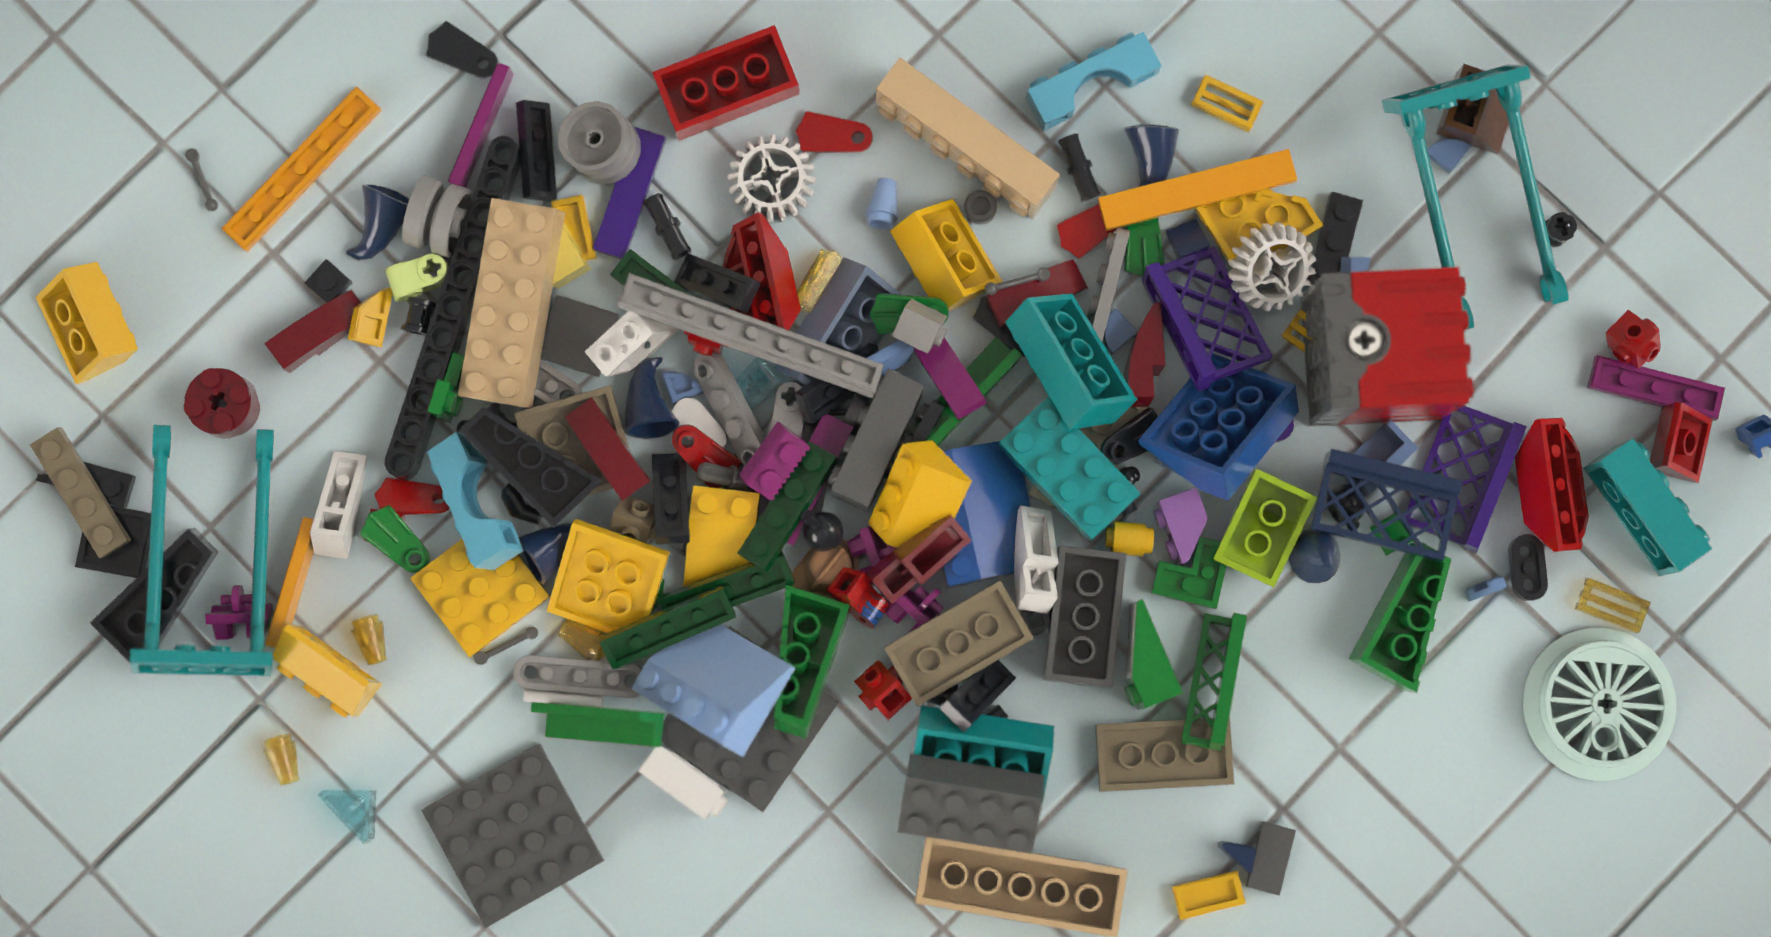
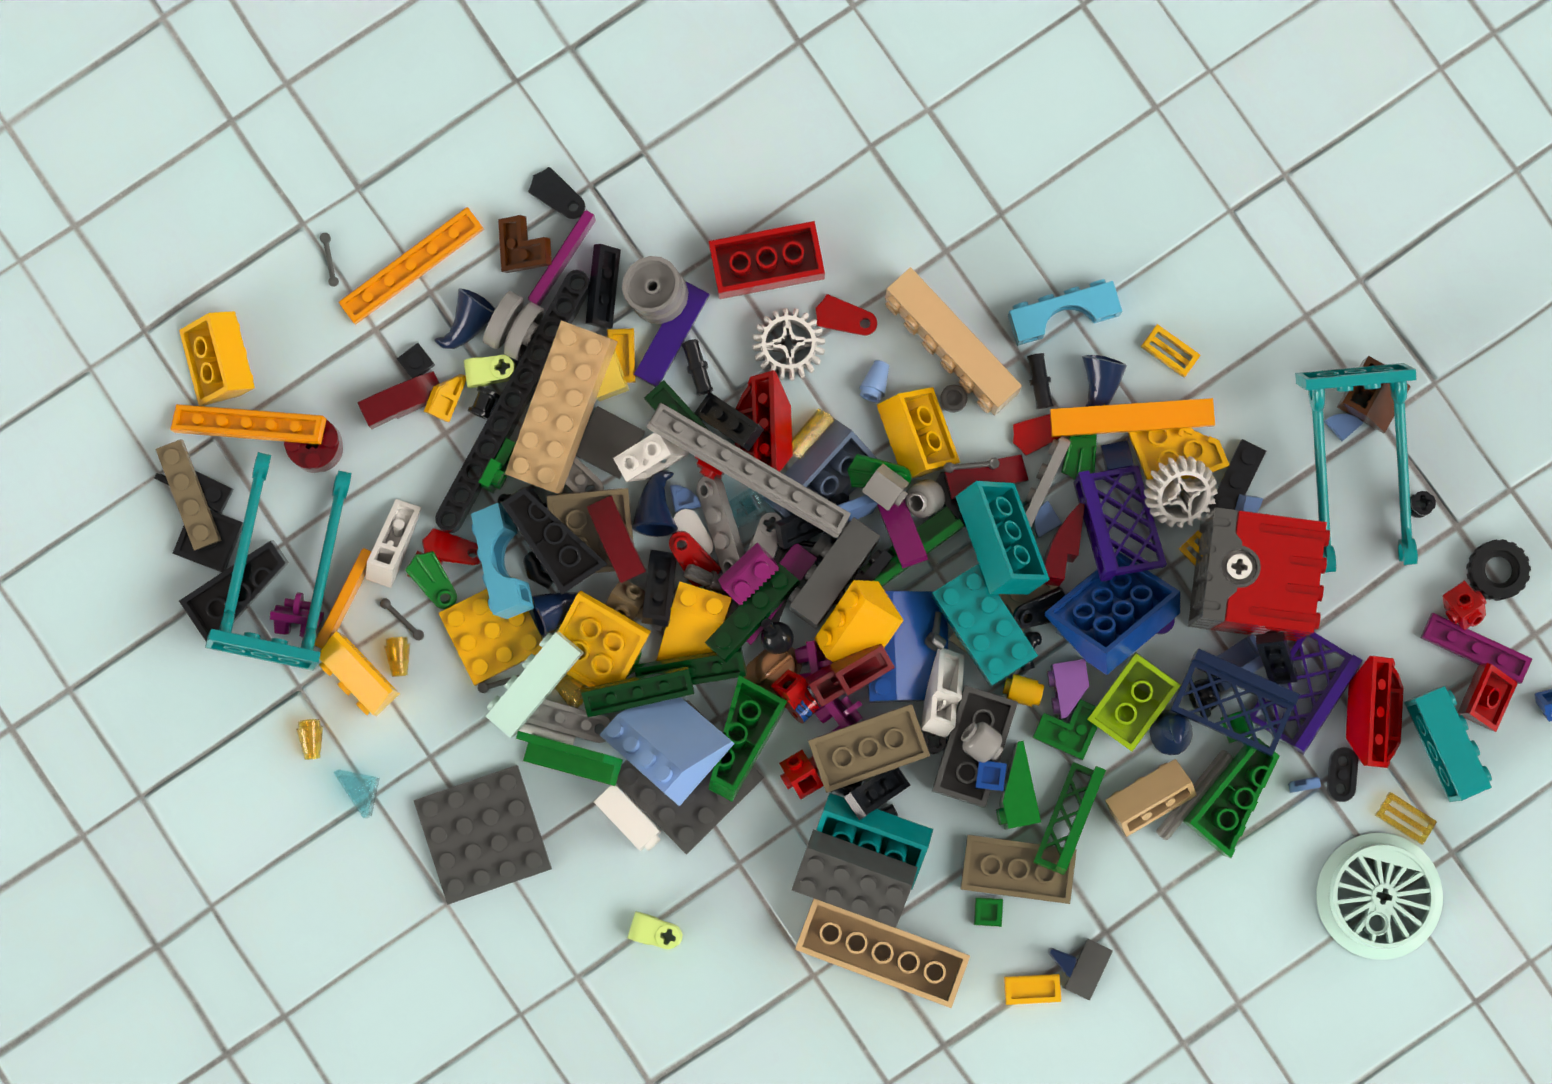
camera: 15 degrees right, 0 degrees up
none -> light orange tile [170,404,326,444]
none -> dark grey hinge [380,598,424,641]
none -> light aqua brick [485,631,584,738]
none -> reddish brown plate [498,215,552,273]
none -> yellowish green piece [627,911,683,949]
none -> light grey head [905,479,945,518]
none -> dark grey hand [925,612,946,652]
none -> light grey head [961,722,1003,763]
none -> green tile [974,897,1003,927]
none -> blue plate [975,761,1007,792]
none -> tan brick [1105,759,1197,837]
none -> light grey axle [1156,750,1233,840]
none -> black plate [1256,631,1298,684]
none -> black tyre [1466,539,1531,601]

